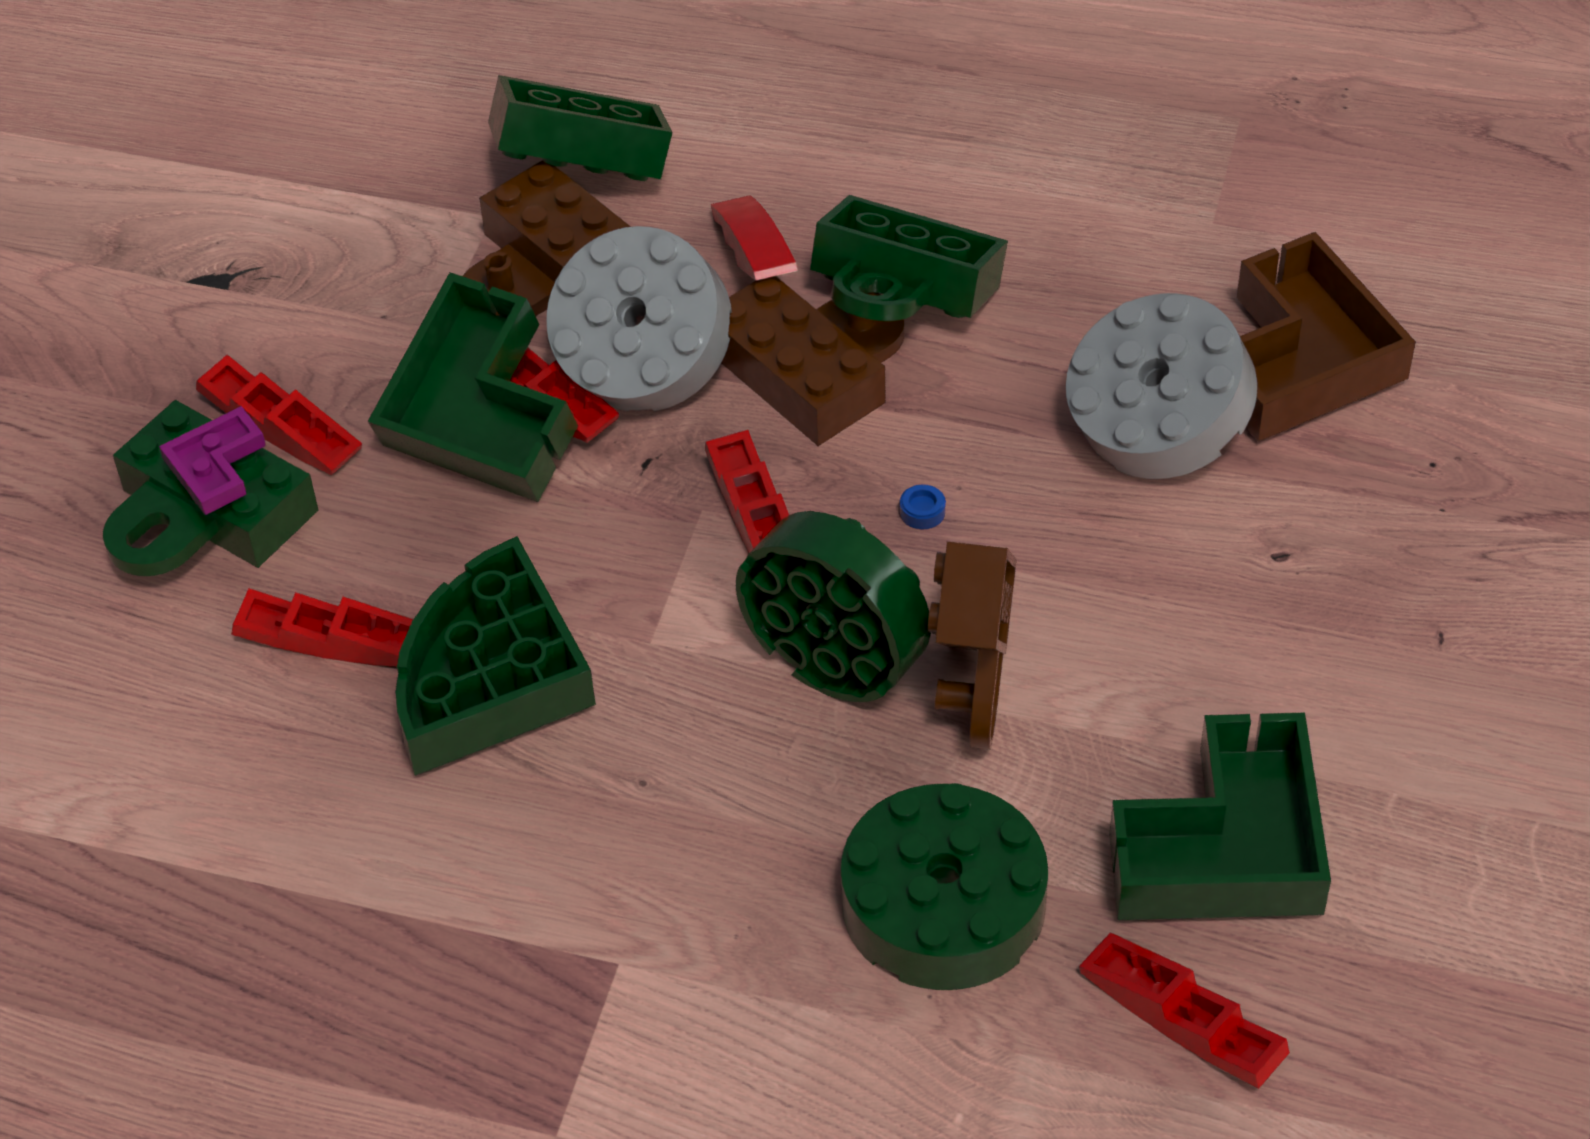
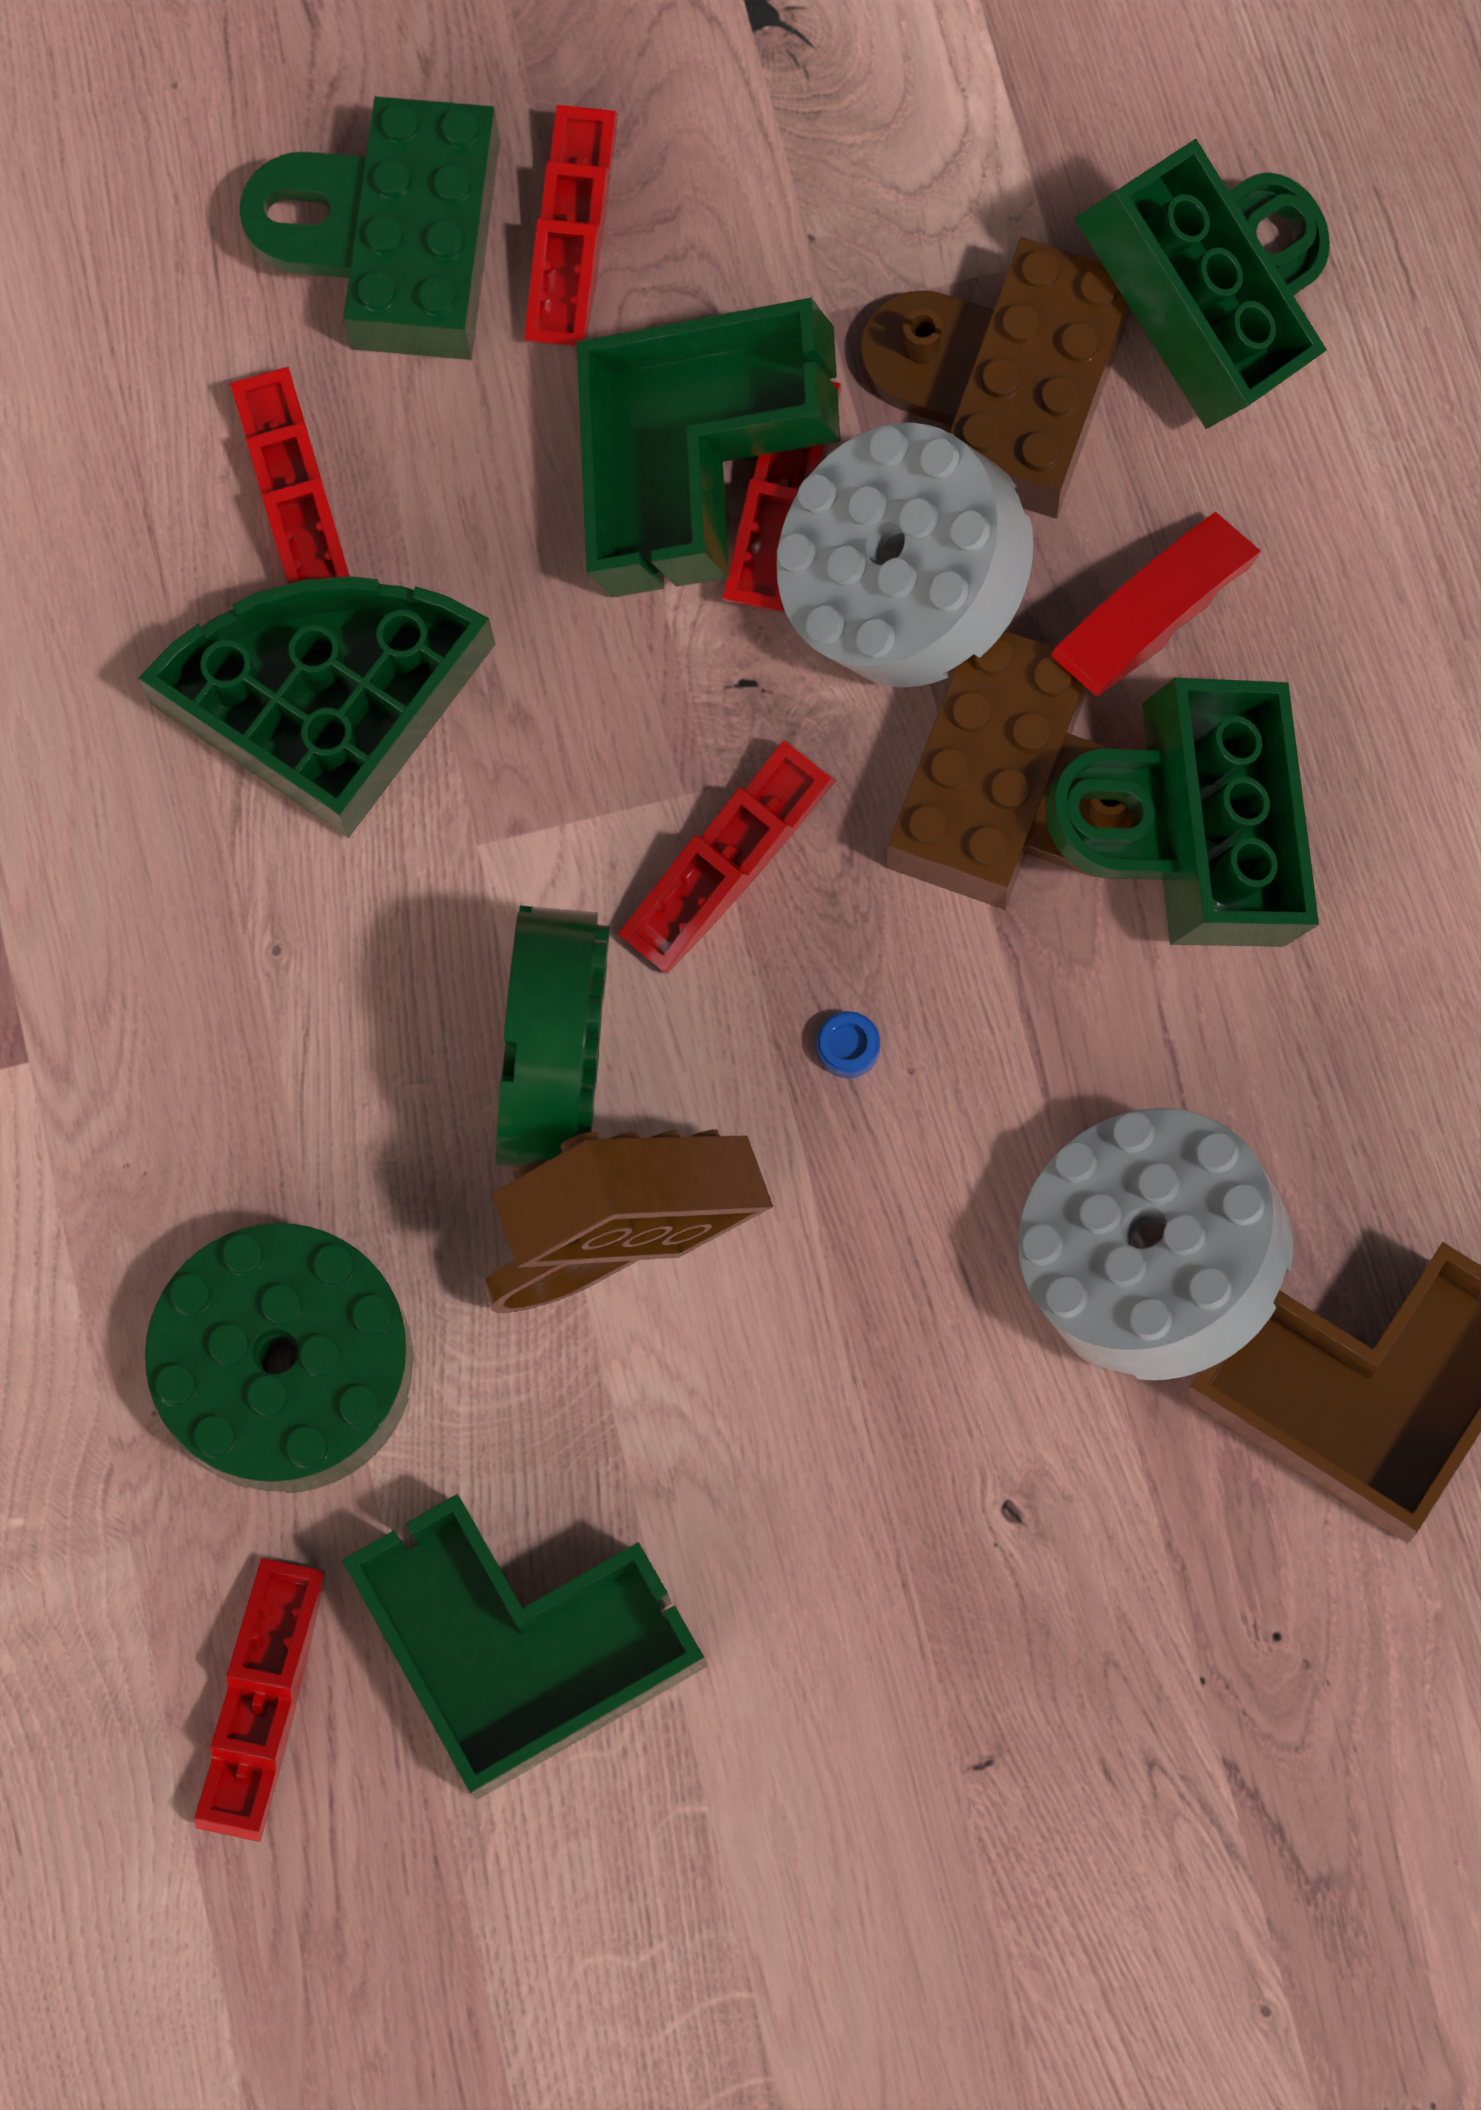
camera: 65 degrees right, 25 degrees up
magenta plate [159,406,266,515] -> none

